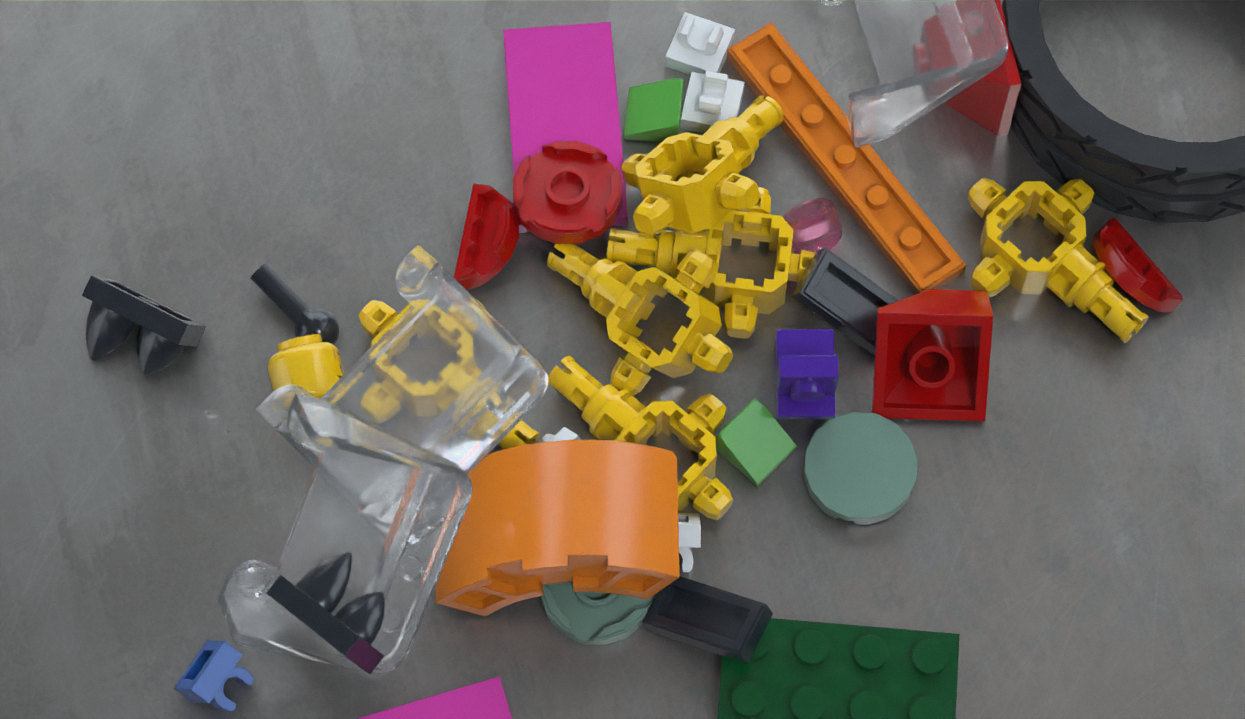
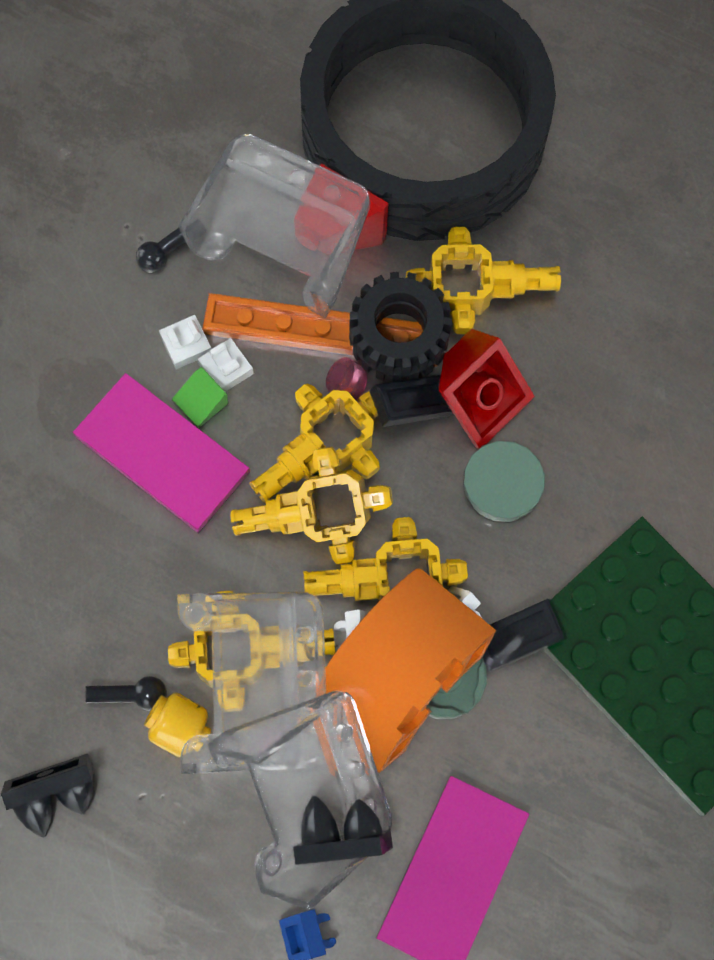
camera: 50 degrees left, 5 degrees up
red tile [453,183,519,291] -> none
red tile [512,141,622,244] -> none
yellow piece [621,95,783,235] -> none
bright green slope [716,398,797,487] -> none
dark purple brick [774,329,839,419] -> none
red tile [1093,218,1184,313] -> none
none -> black tyre [349,272,452,382]

